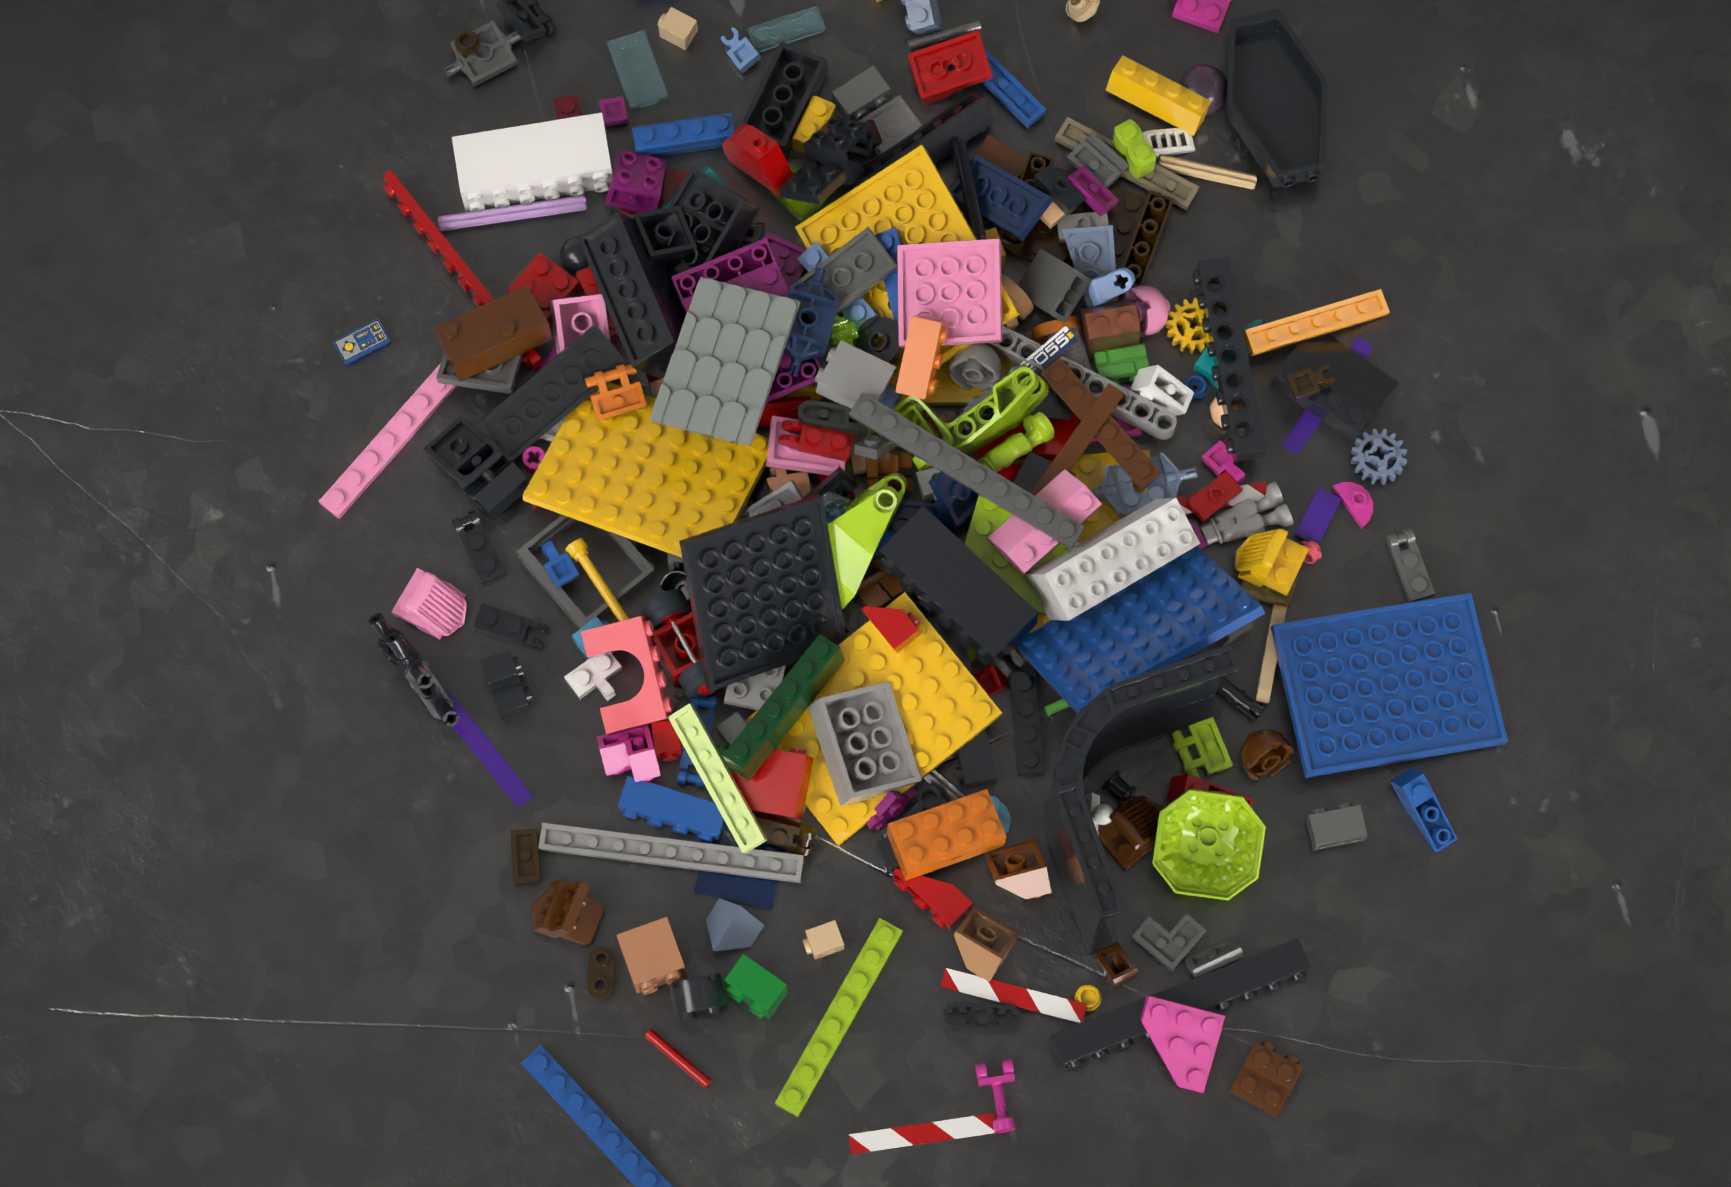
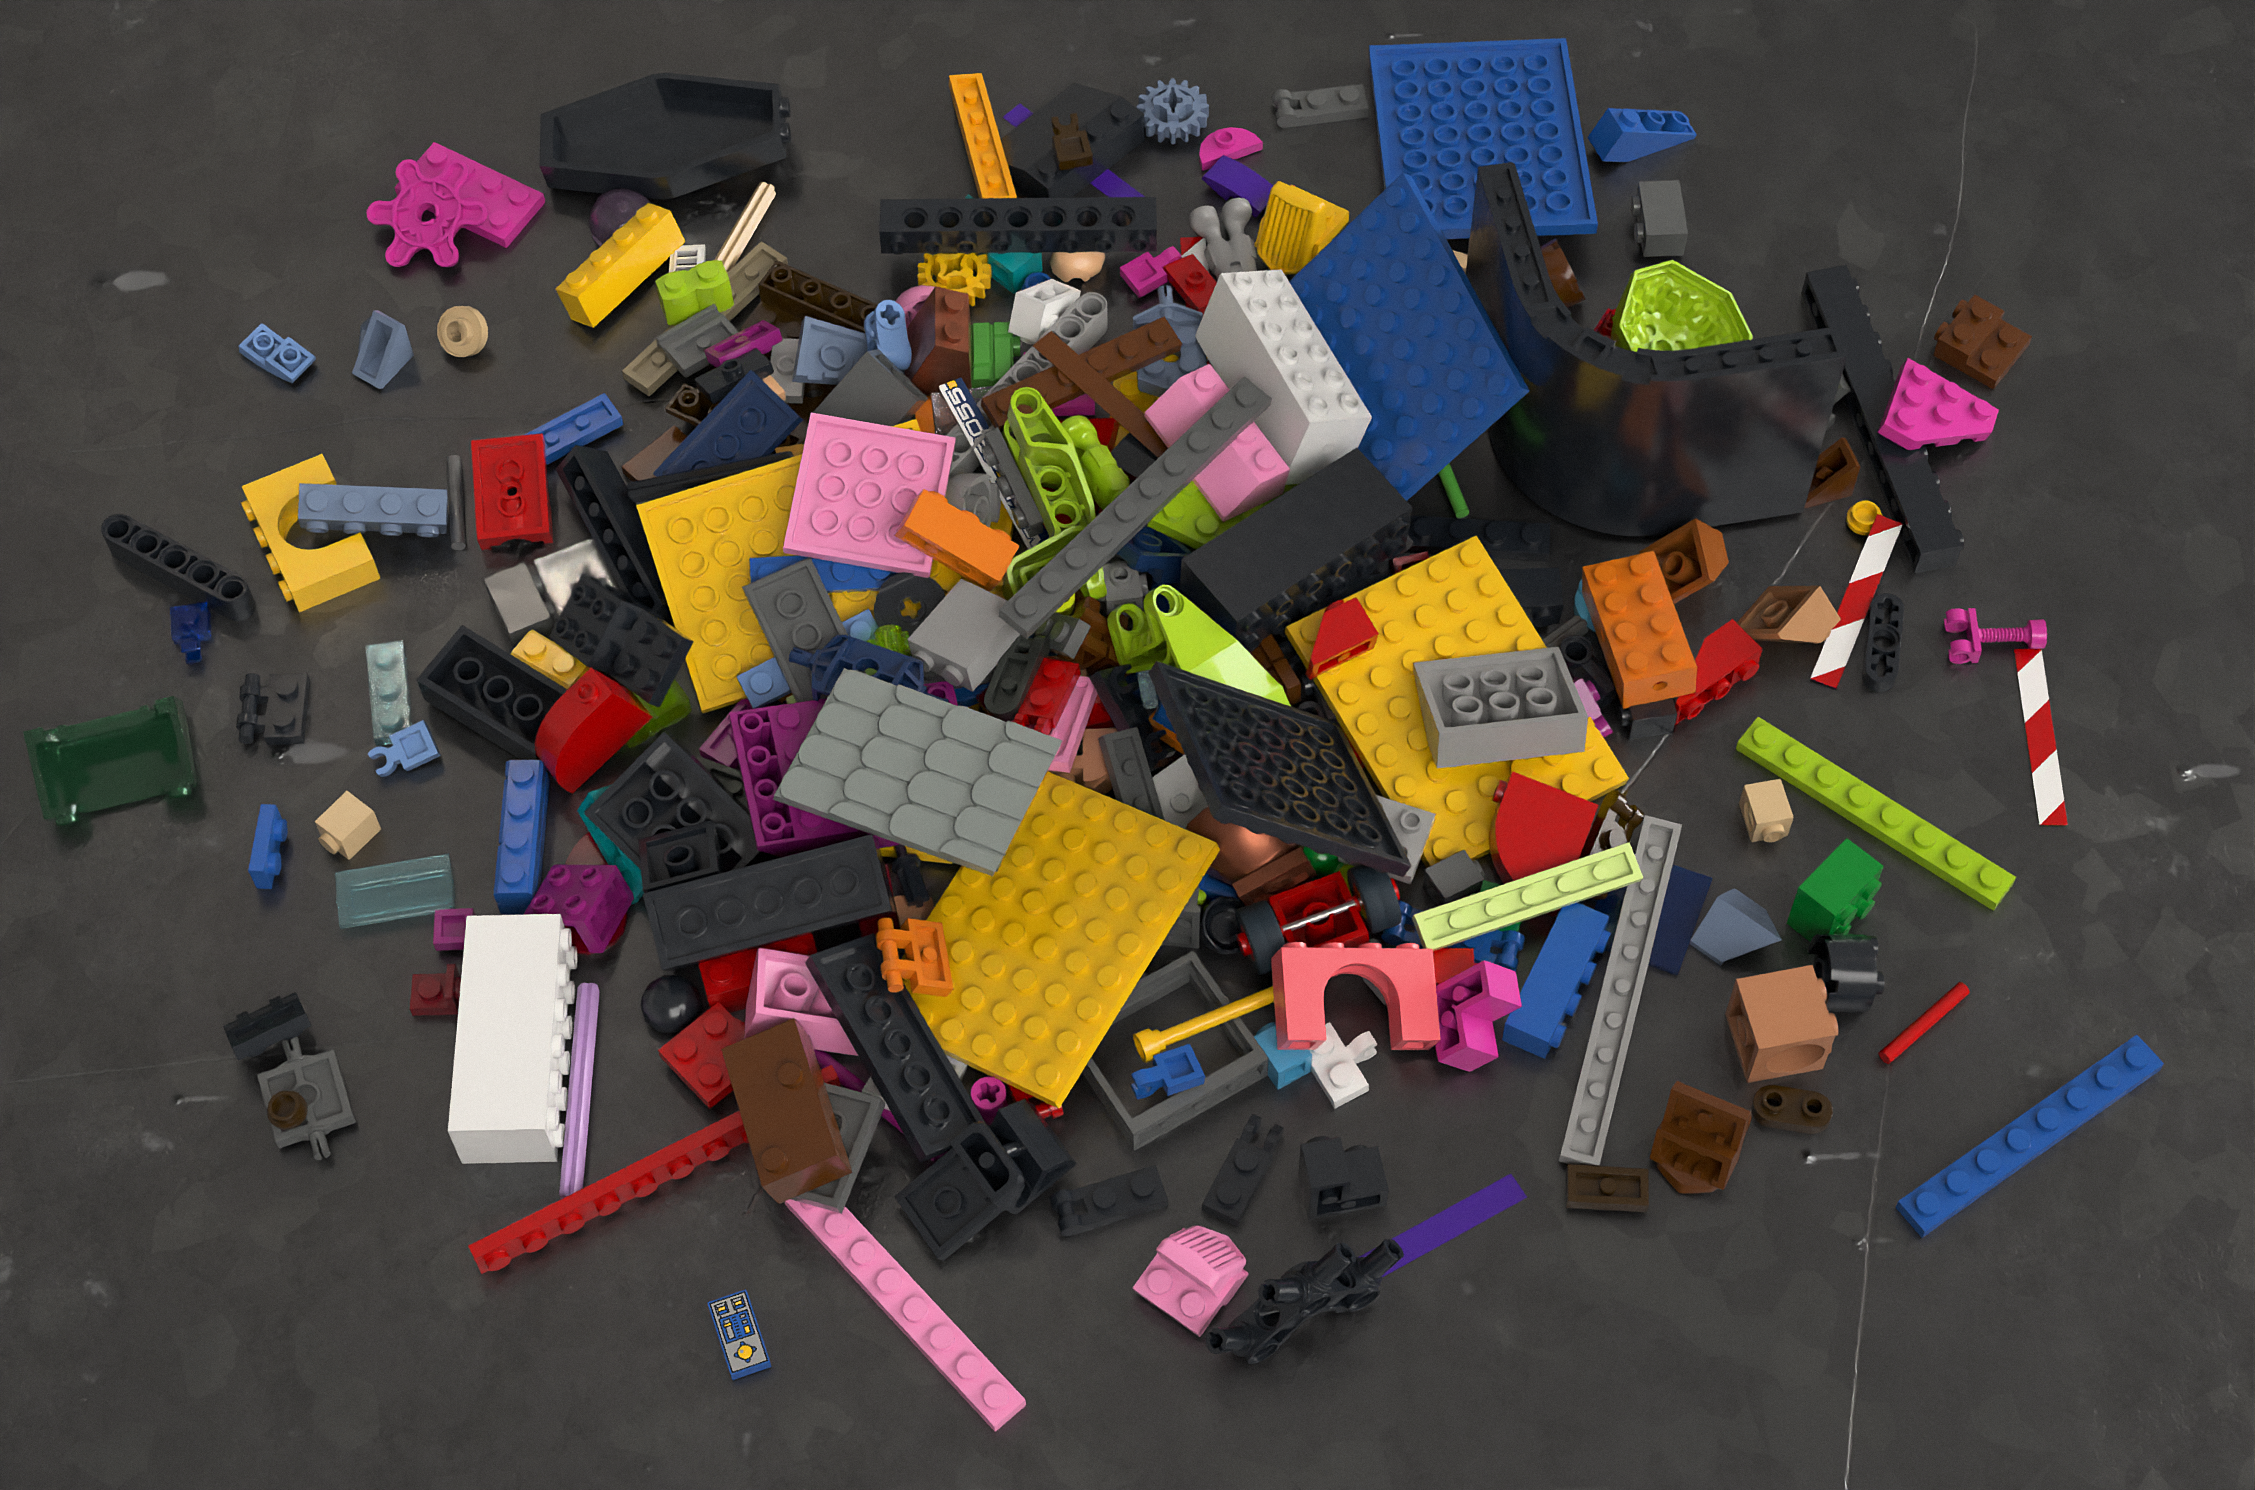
camera: 80 degrees left, 15 degrees down
dark green brick [723,634,845,781] -> none

